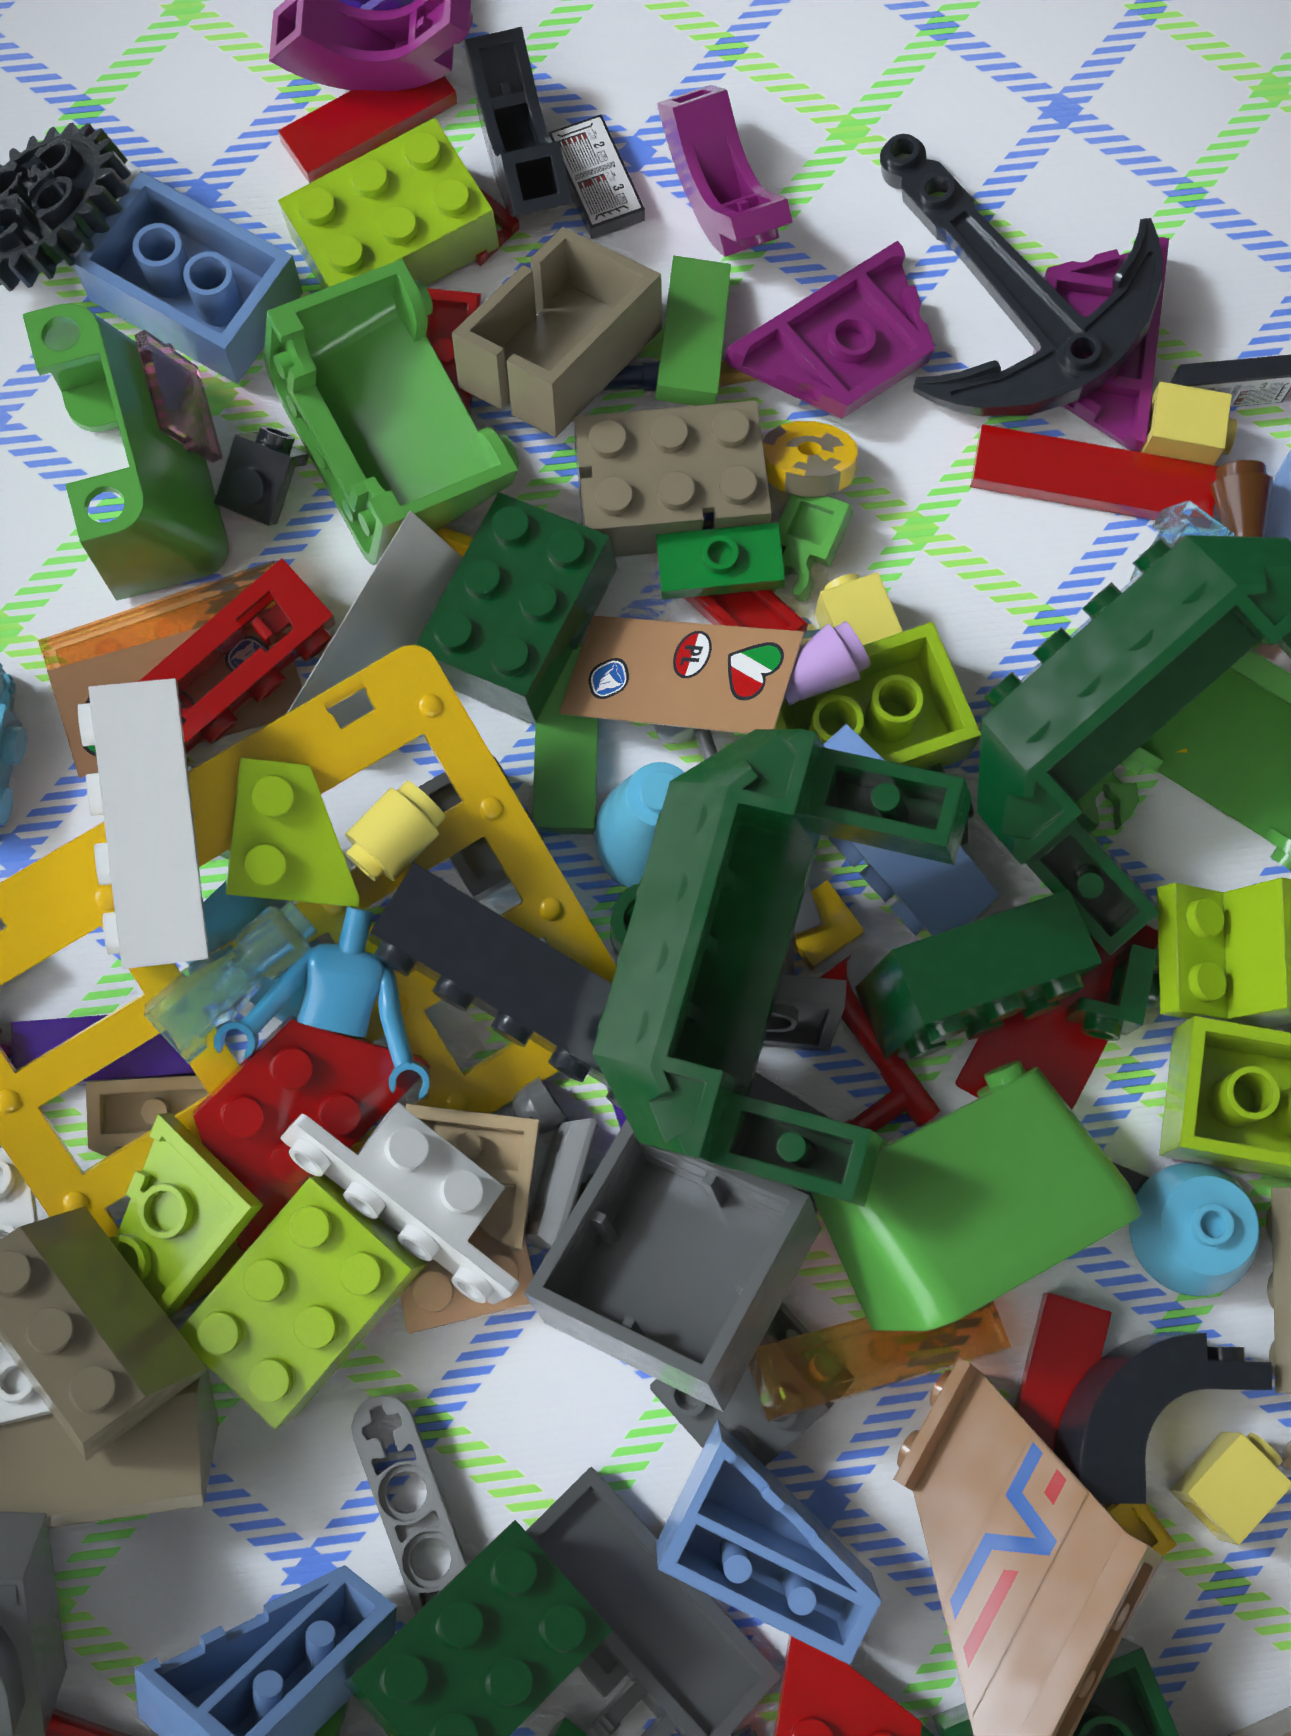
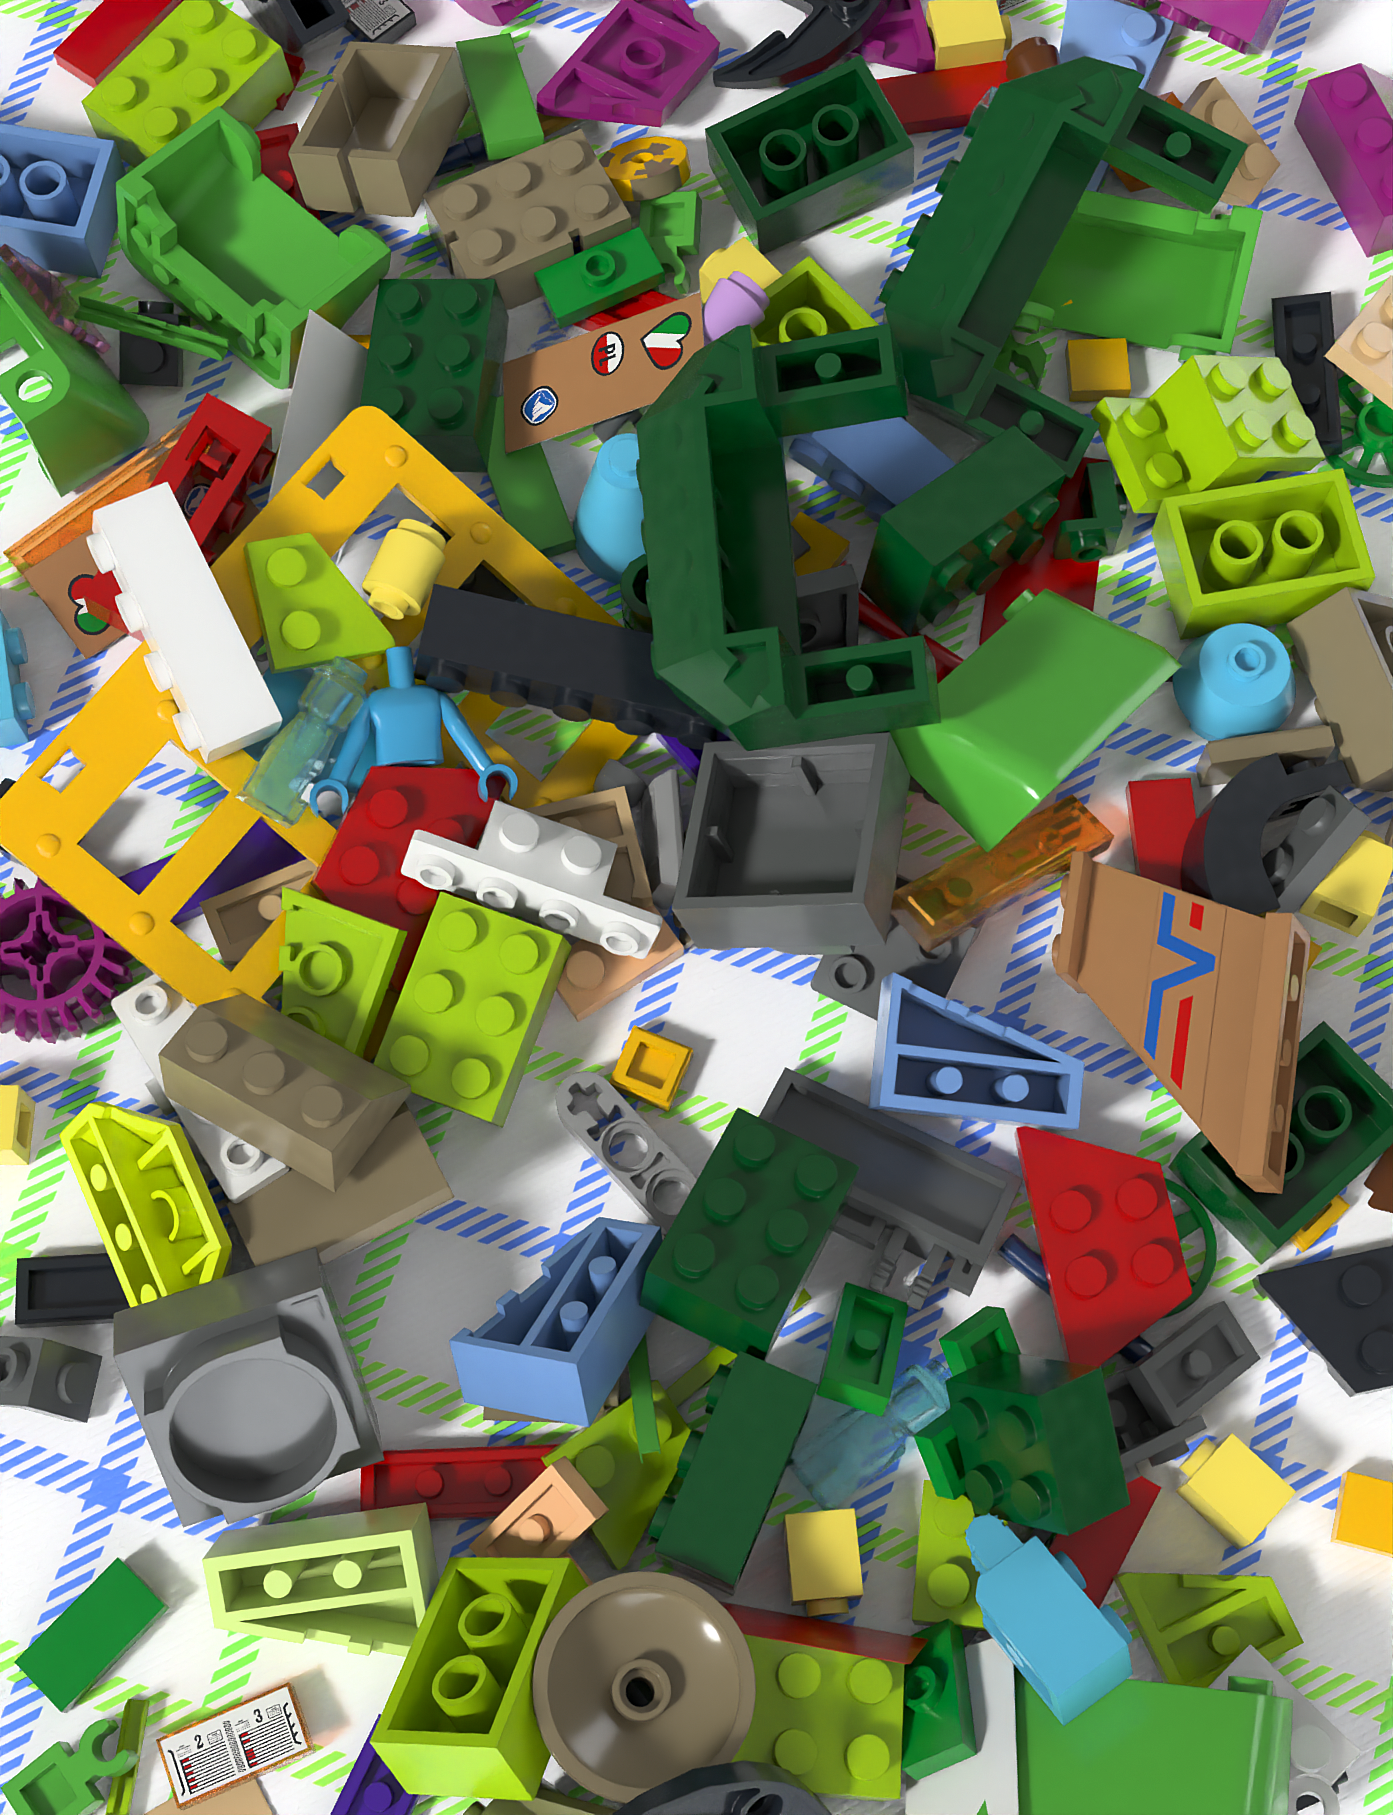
camera: 15 degrees left, 5 degrees down
none -> bright green piece [73,296,229,362]
none -> yellow tile [609,1025,694,1112]
none -> dark green brick [705,55,914,255]
none -> yellow tile [1065,338,1131,402]
none -> dark tan tile [1195,725,1335,787]
none -> dark grey plate [1262,785,1373,914]

